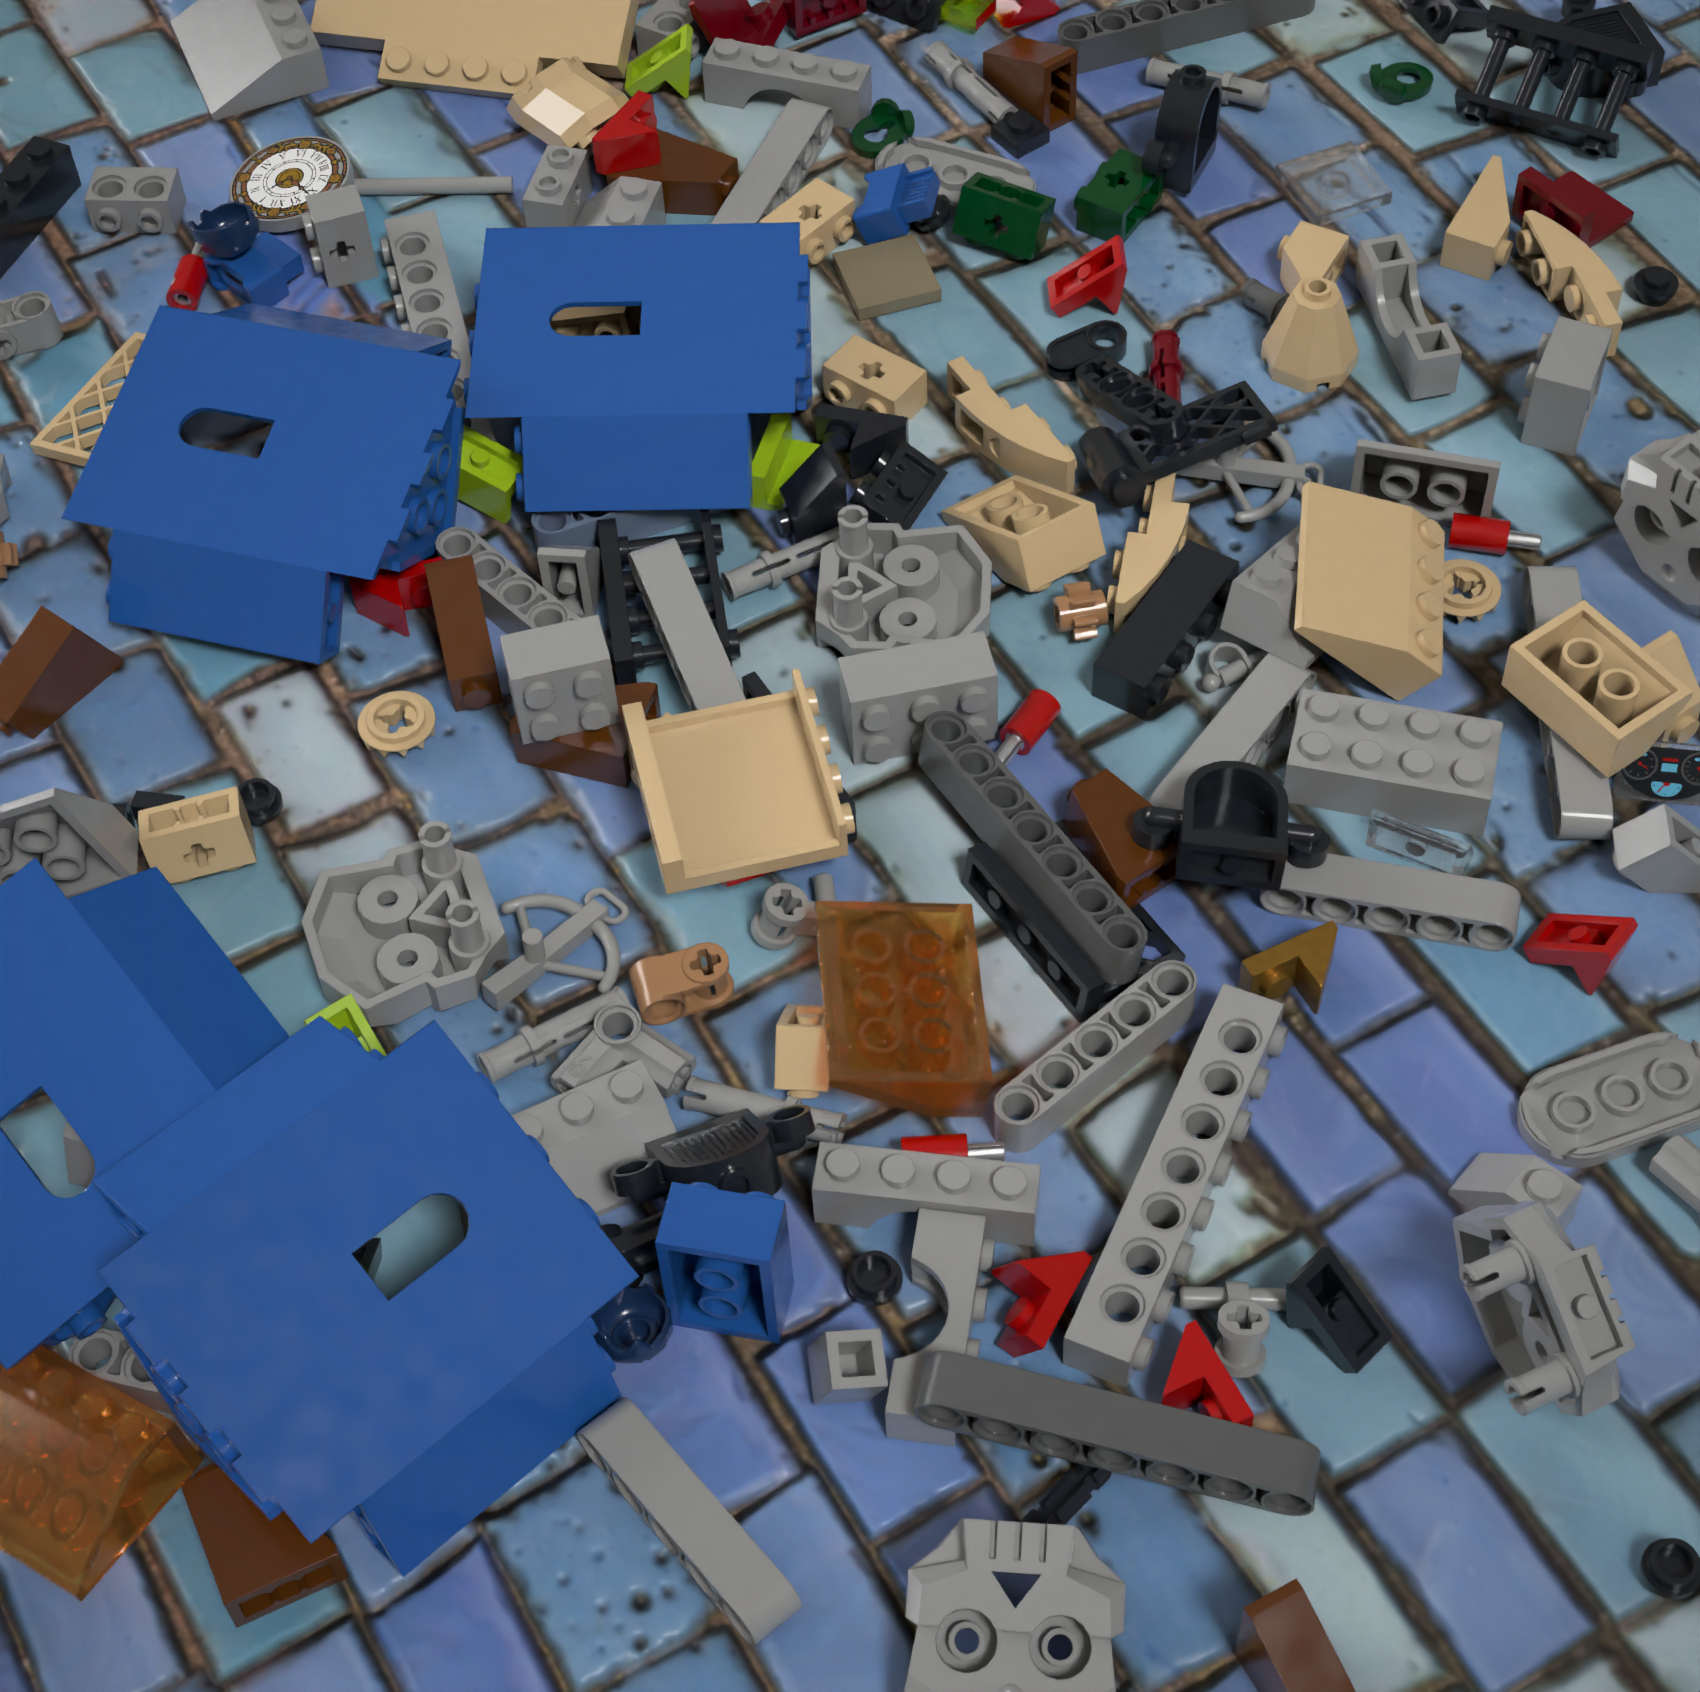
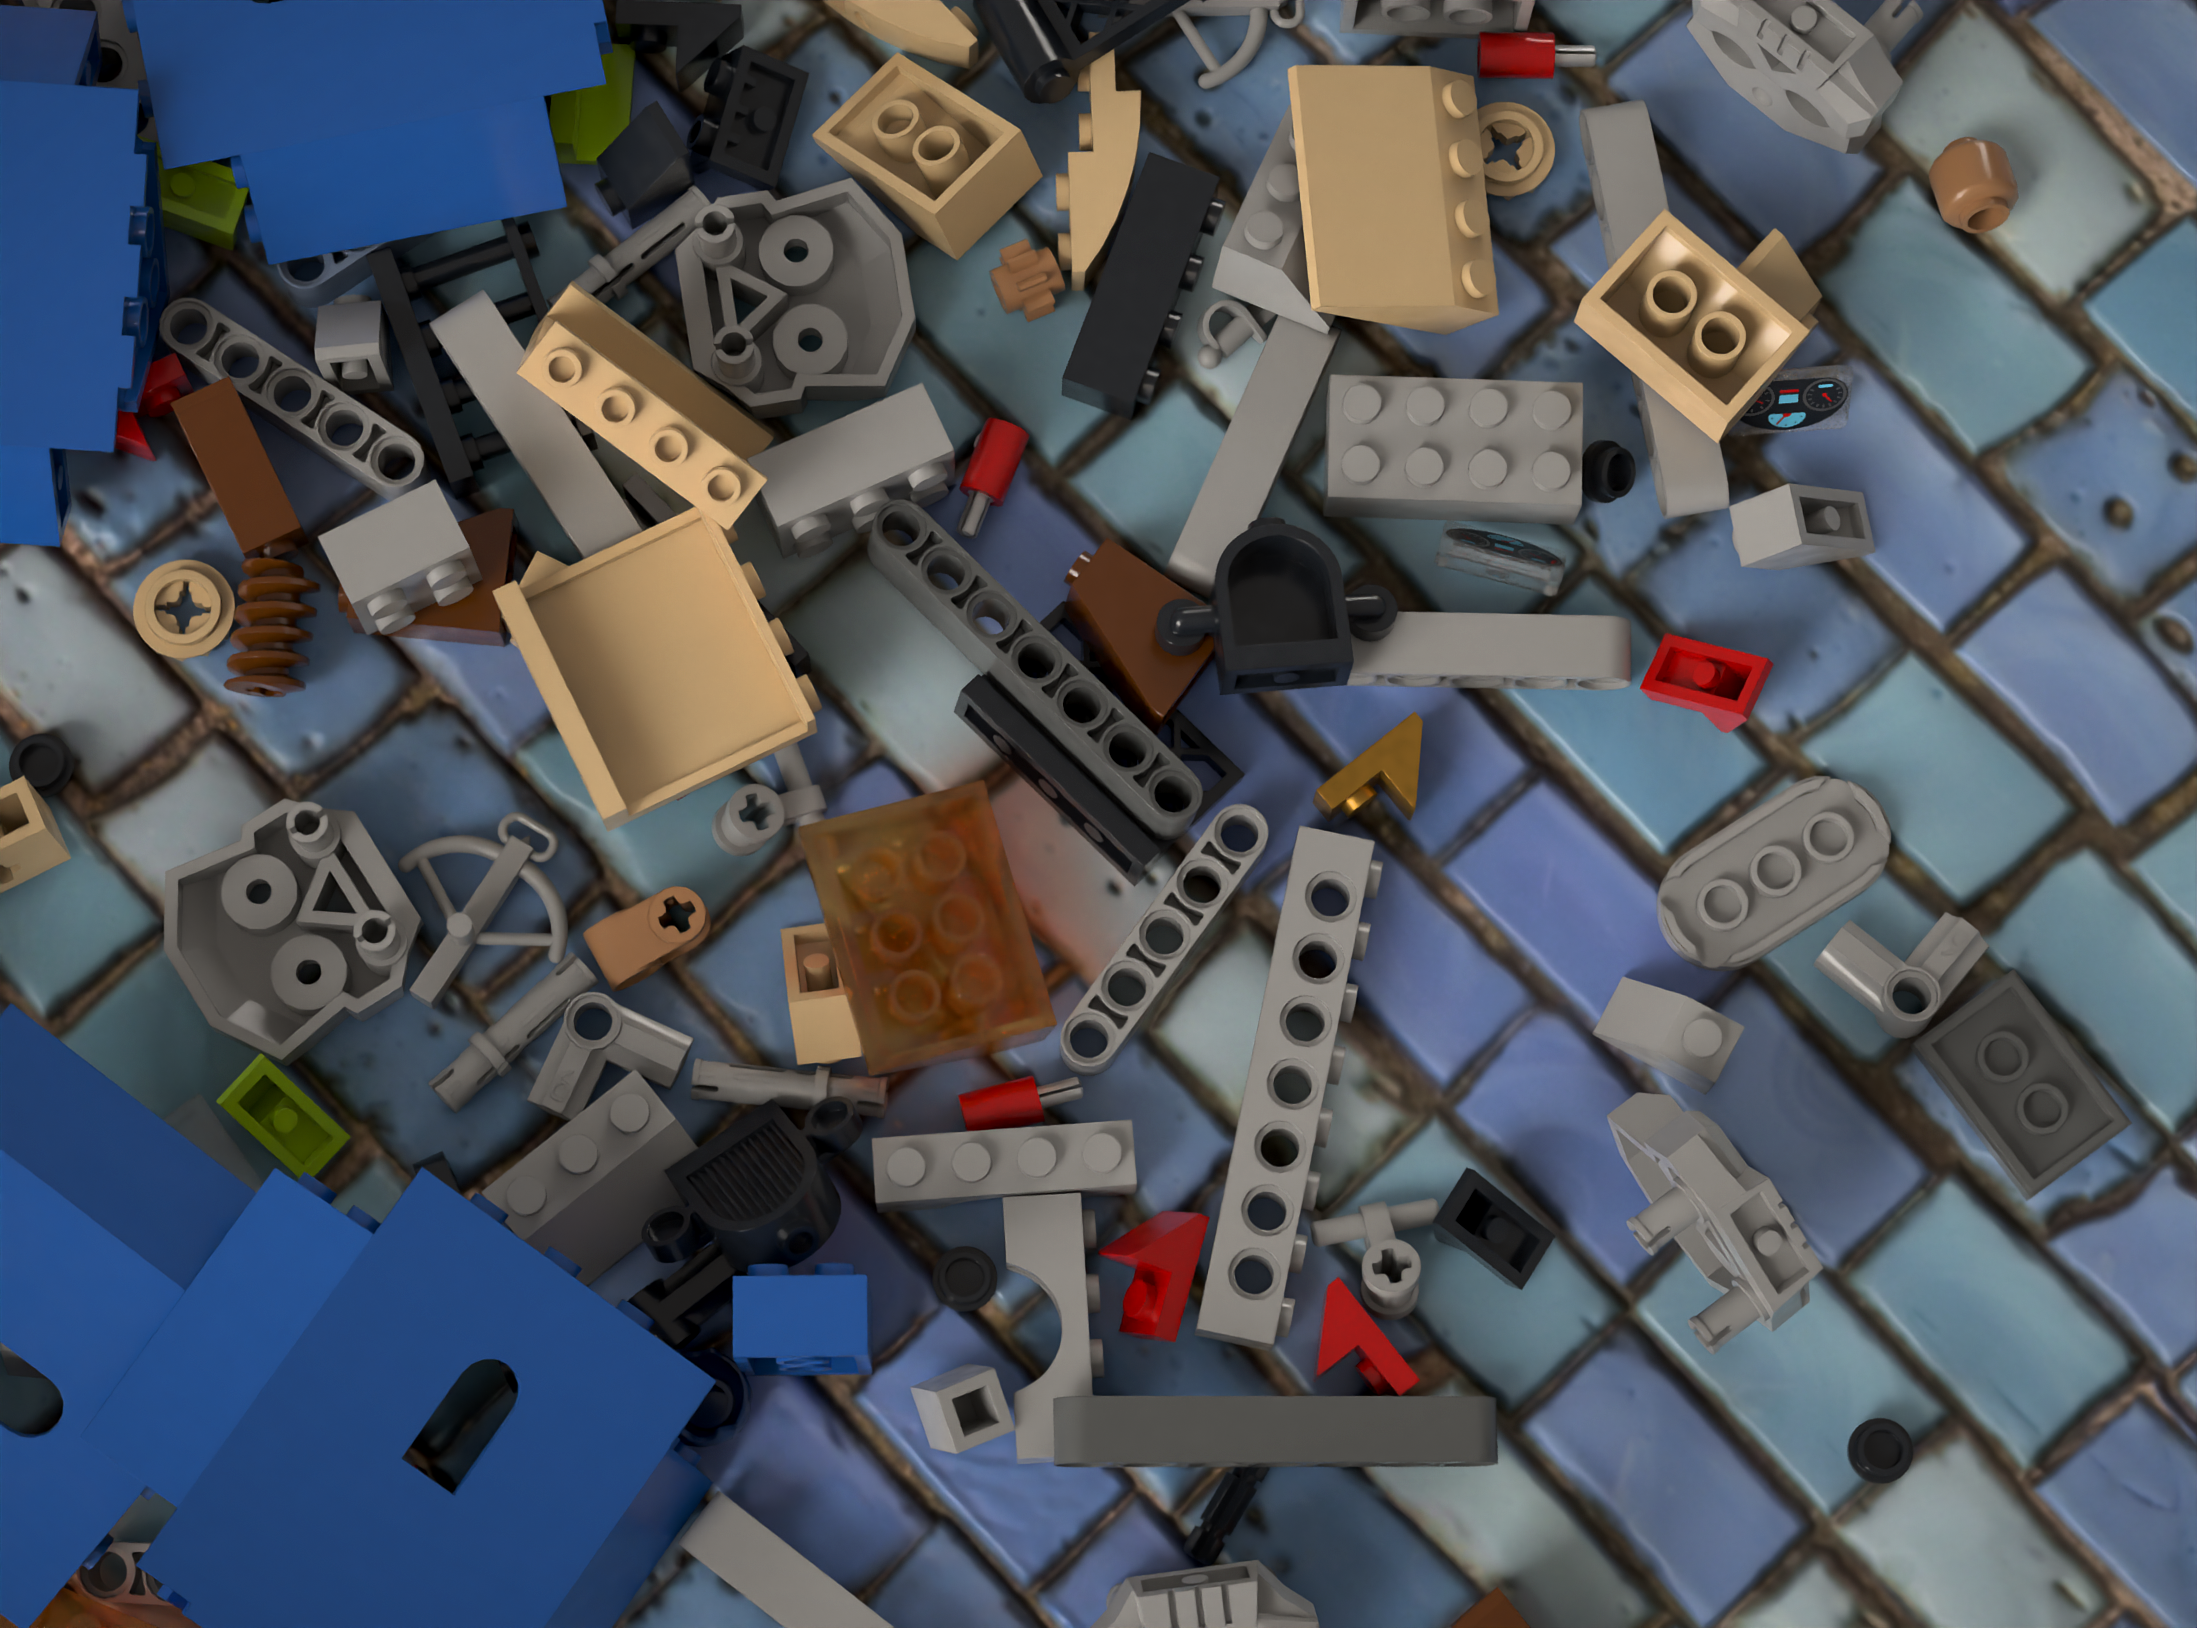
camera: 20 degrees left, 25 degrees up
none -> reddish brown piece [223,558,321,697]
none -> tan panel [517,281,775,530]
none -> black plate [1582,440,1636,503]

